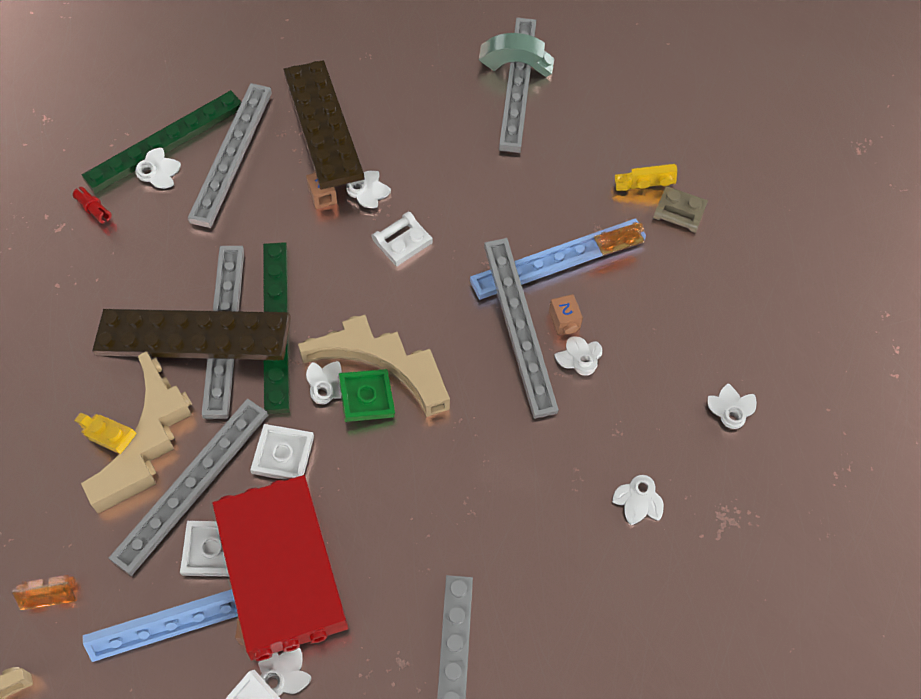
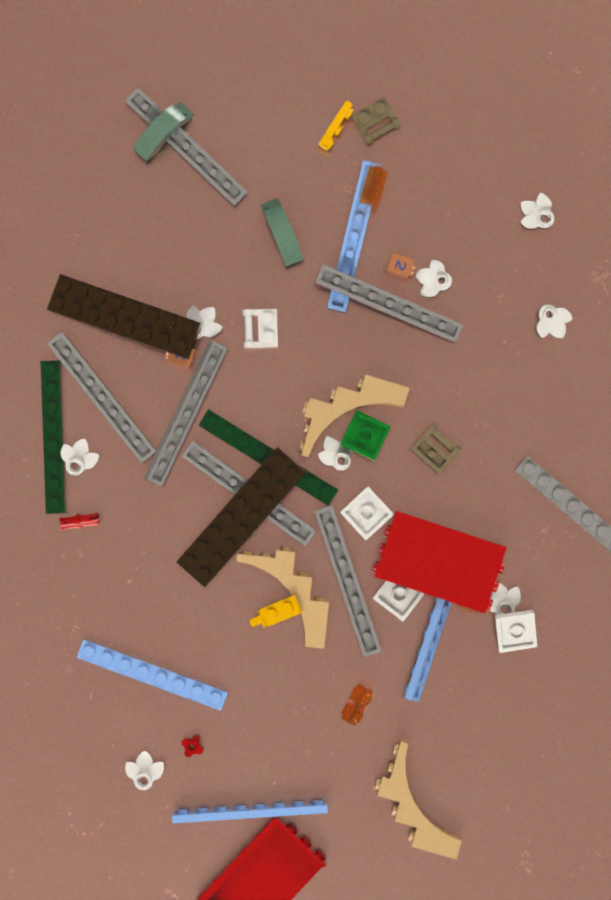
camera: 50 degrees left, 25 degrees up
none -> light grey plate [144,340,228,486]
none -> sand green arch [260,198,304,267]
none -> dark tan plate [411,423,462,474]

